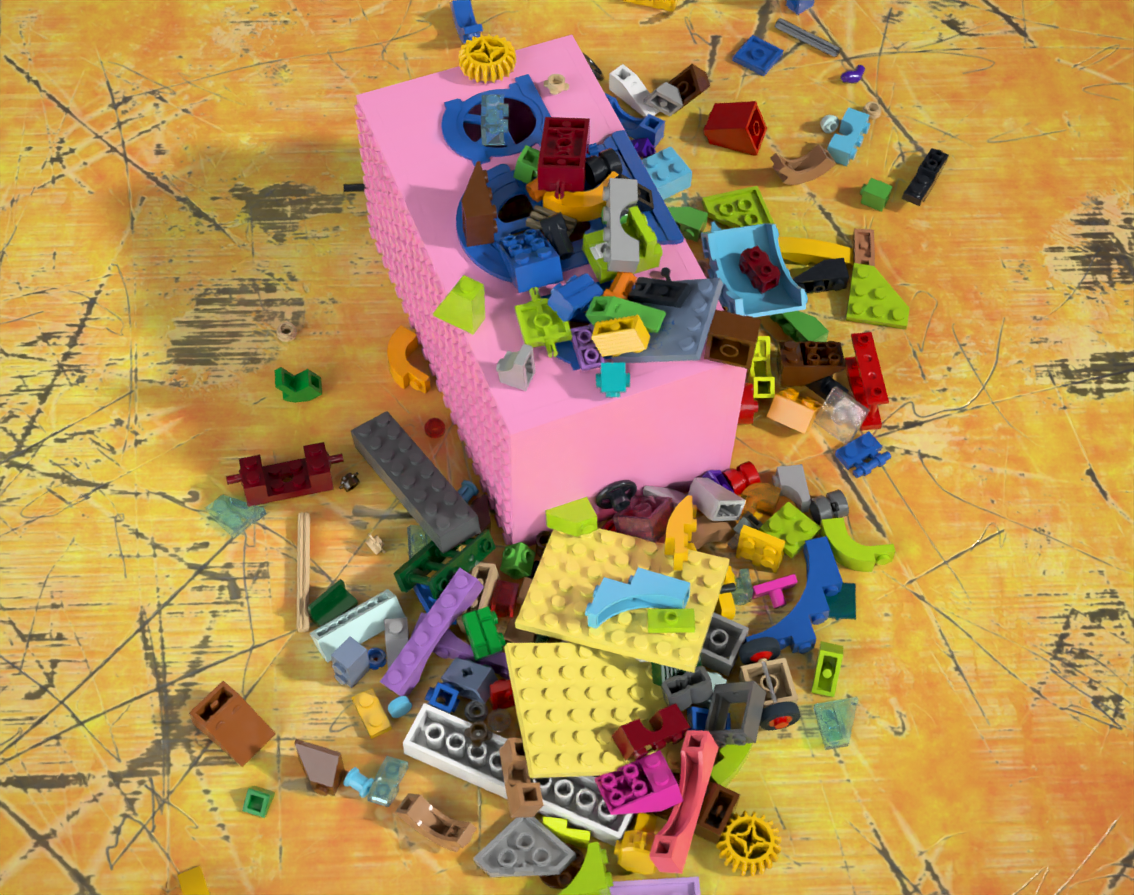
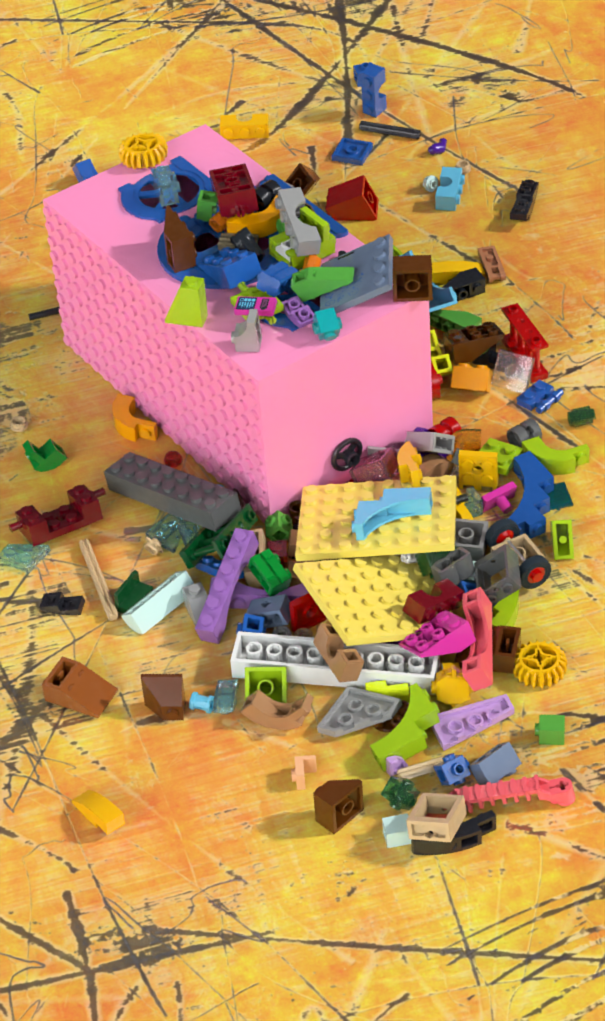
camera: 10 degrees left, 15 degrees down
green slope [242,786,275,818] -> none
sand blue brick [331,636,370,688] -> none
dark brown plate [339,472,360,492] -> none
yellow plate [351,688,392,739] -> none
blue plate [368,648,387,670] -> none
medium azure tile [388,696,412,718] -> none
dark brown plate [464,720,493,748] -> none
tan plate [544,74,569,95] -> none
lime slope [545,497,597,537] -> none
yellow brick [591,314,650,357] -> none
black plate [627,277,692,308] -> none
lime plate [647,609,695,633] -> none
medium nougat arch [770,144,836,185] -> none
light grey arch [772,464,811,513] -> none
clear light blue wing [813,697,858,750] -> none
lime plate [846,263,910,329] -> none
bright green brick [860,178,892,212] -> none
none -> black slope [39,592,85,615]
none -> clear light blue wing [145,513,186,553]
none -> tile [234,296,277,316]
none -> lime slope [245,667,288,703]
none -> clear green brick [567,405,596,427]

